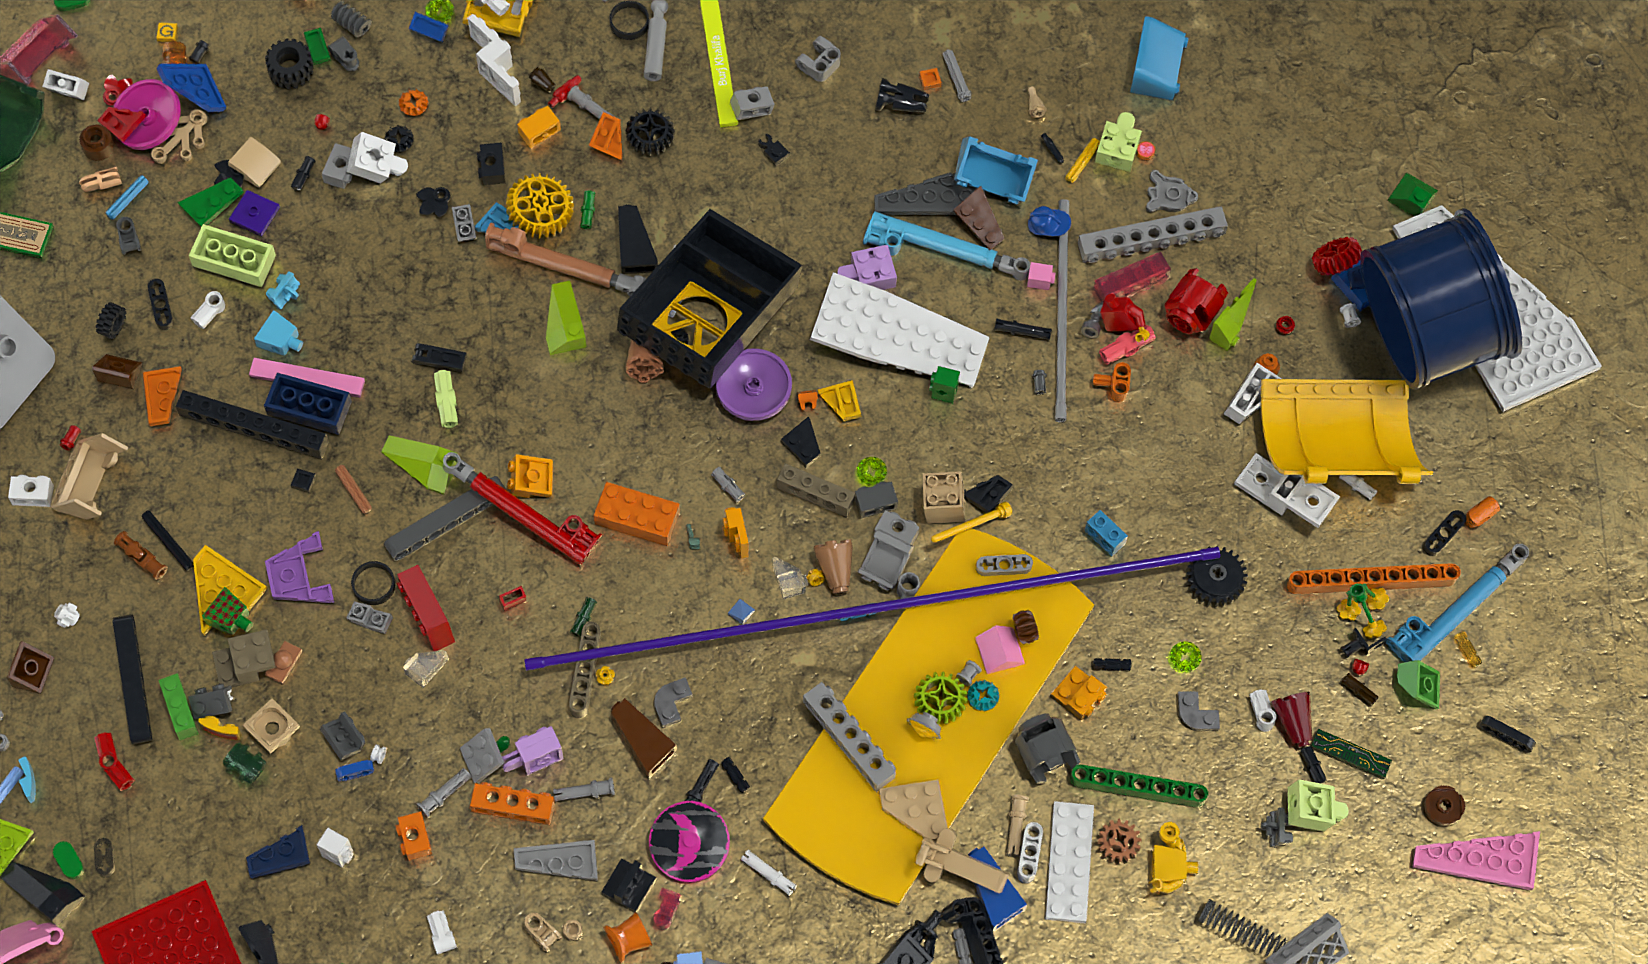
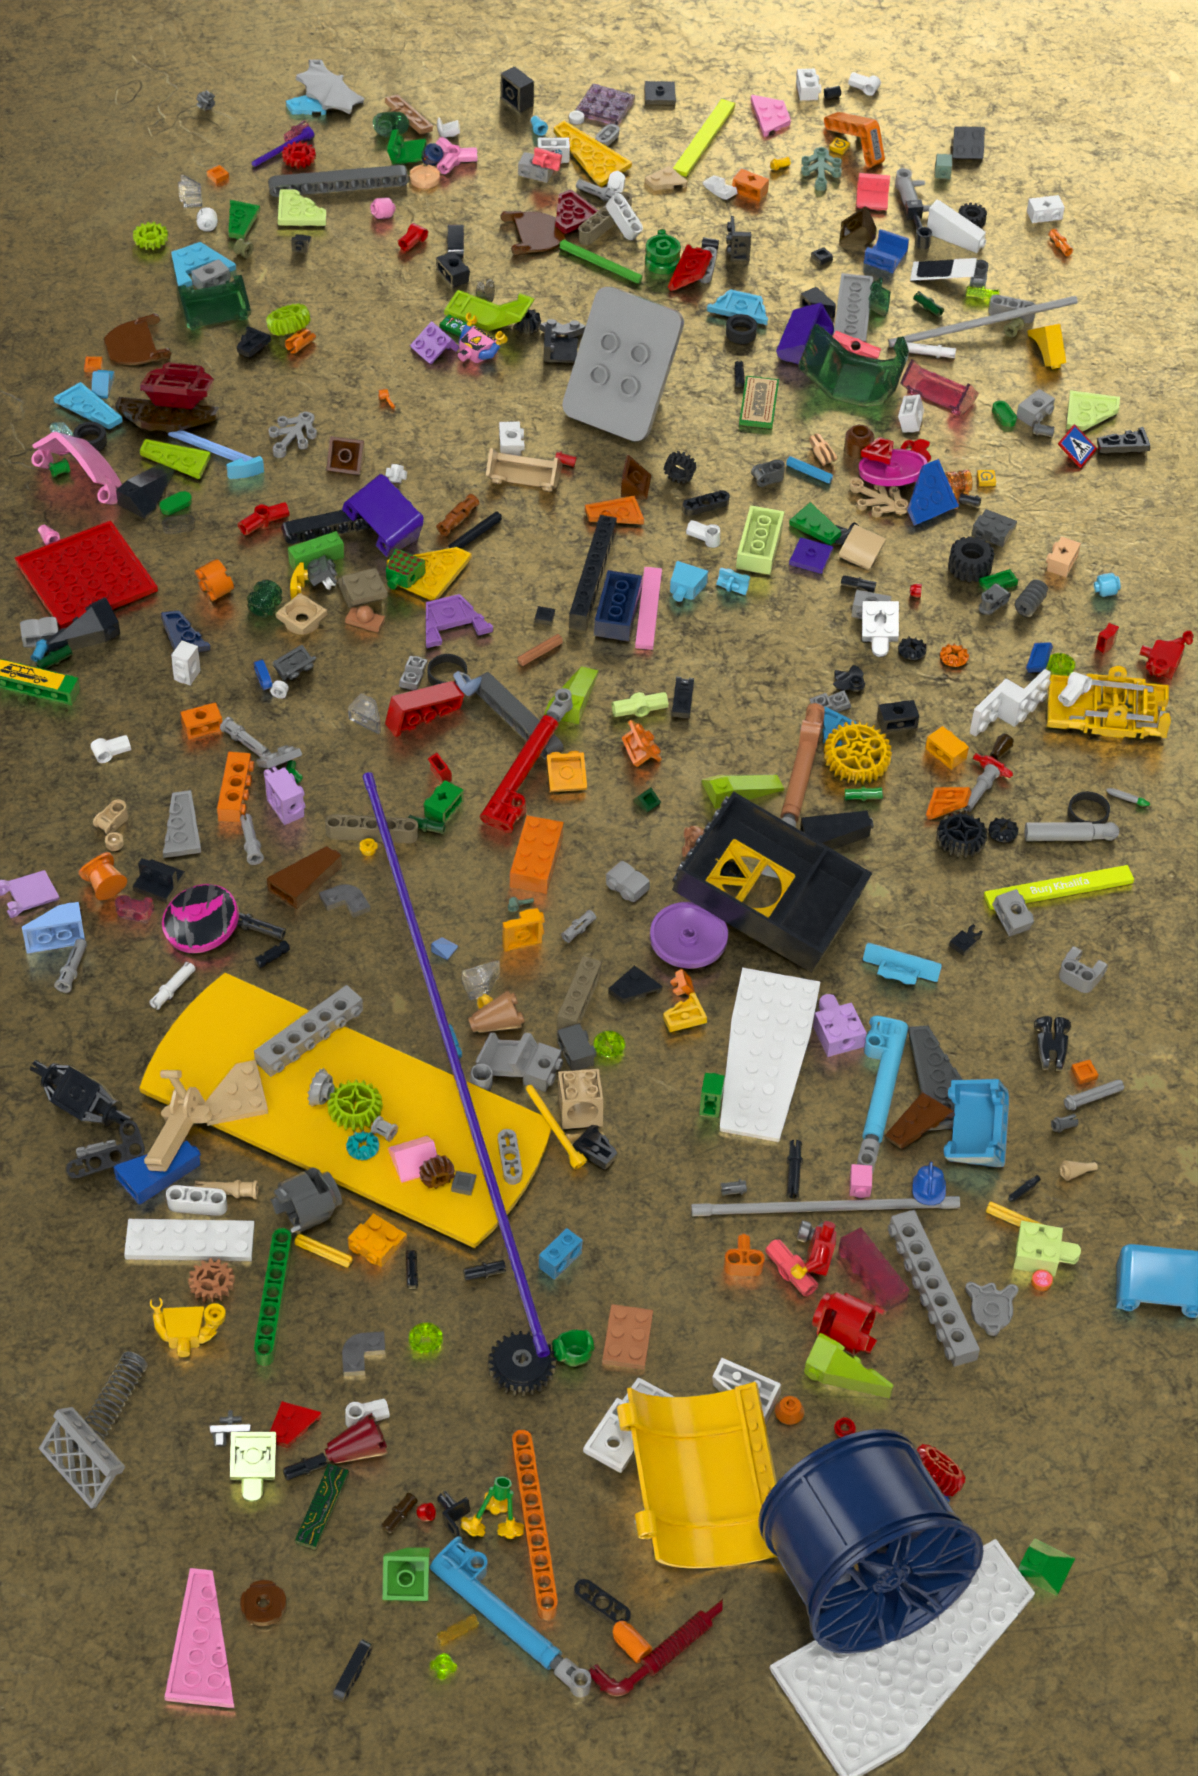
camera: 85 degrees right, 15 degrees down
none -> orange brick [194,559,234,602]
none -> red wing [270,1401,322,1448]
none -> yellow axle [295,1234,353,1267]
none -> dark purple windscreen [342,474,424,557]
none -> green brick [423,780,464,823]
none -> clear neon green plate [430,1653,457,1680]
none -> dark grey tile [451,1171,476,1196]
none -> sand blue plate [453,671,482,696]
none -> black axle [463,1260,506,1280]
none -> green hair [552,1329,595,1367]
none -> dark red piece [588,1599,723,1696]
none -> nougat plate [602,1304,653,1370]
none -> light grey brick [606,861,650,902]
none -> orange bracket [622,720,662,767]
none -> dark green slope [633,787,662,812]
none -> medium azure bracket [863,943,942,985]
none -> dark grey plate [971,509,1017,547]
none -> black gear [988,816,1019,842]
none -> dark grey pin [1051,1114,1078,1133]

